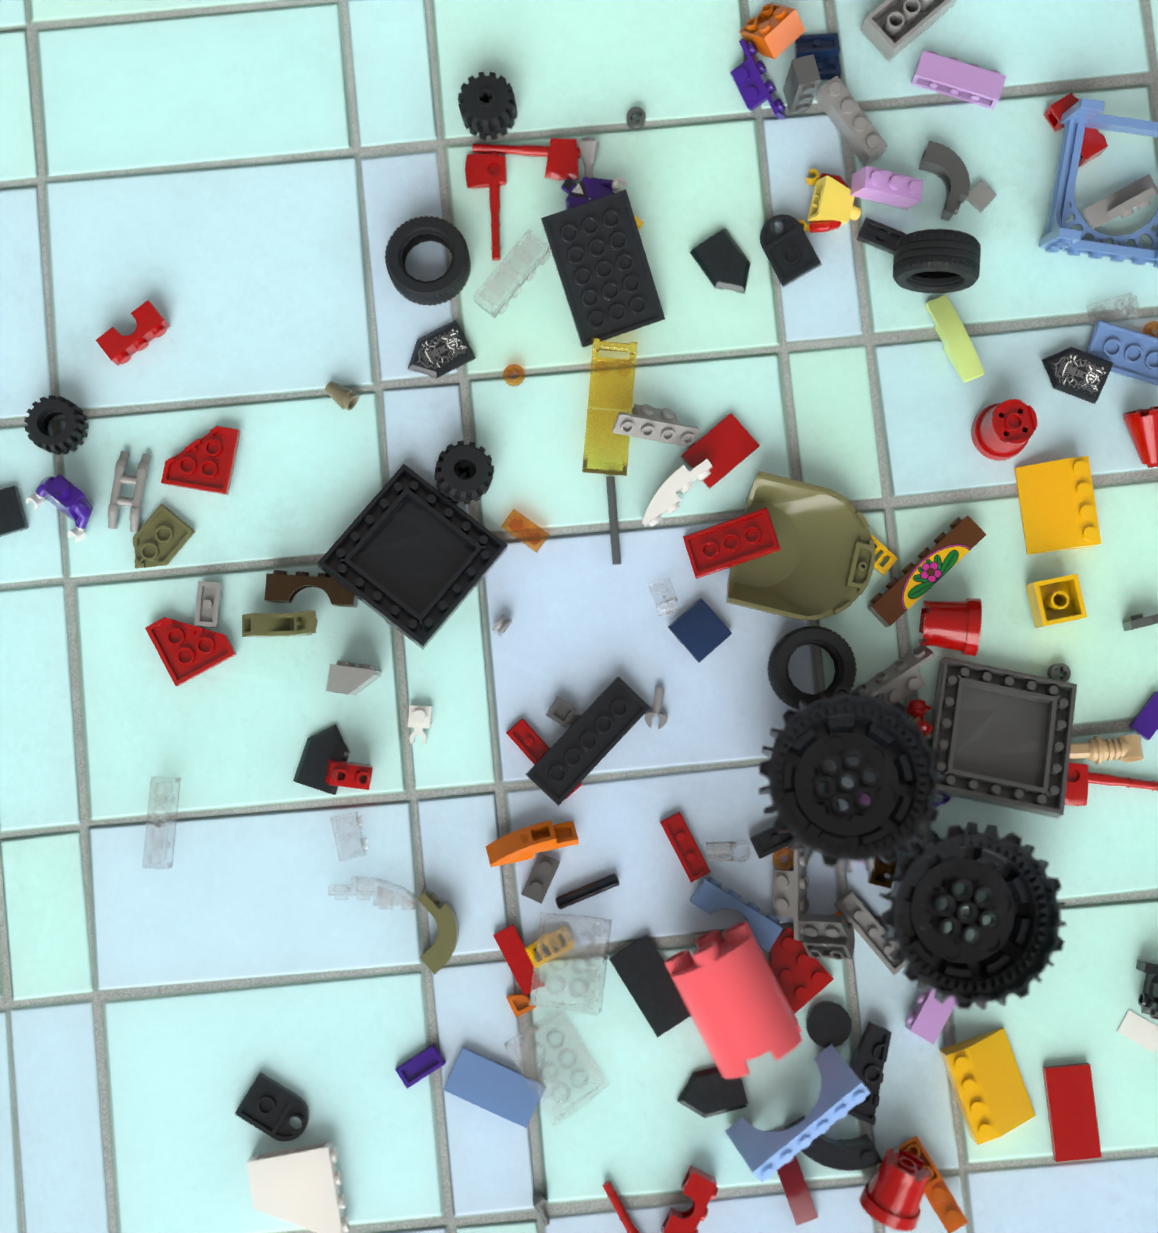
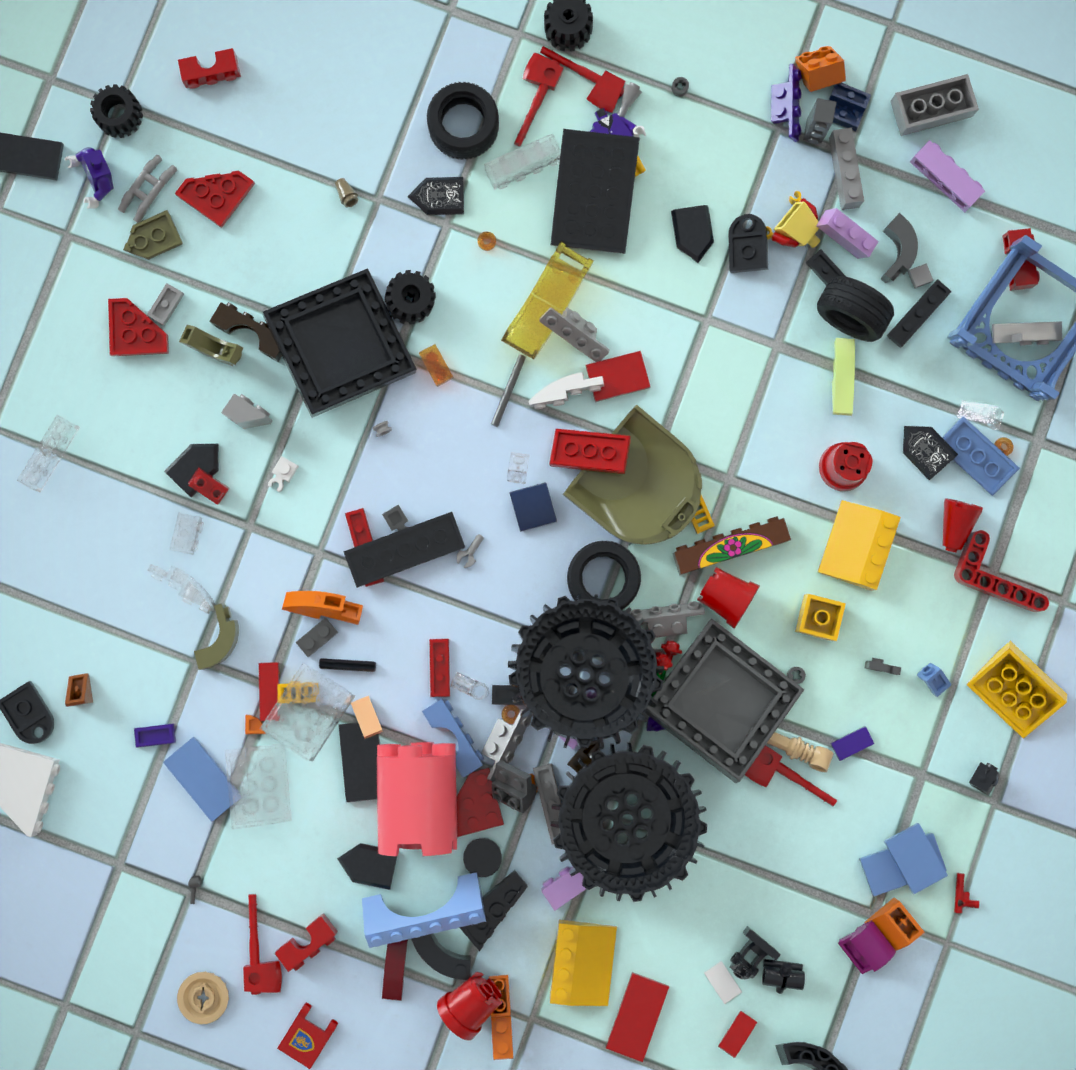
camera: 20 degrees right, 0 degrees up
none -> dark orange slope [65,673,93,707]
none -> light nougat tile [351,696,383,739]
none -> black plate [887,279,952,348]

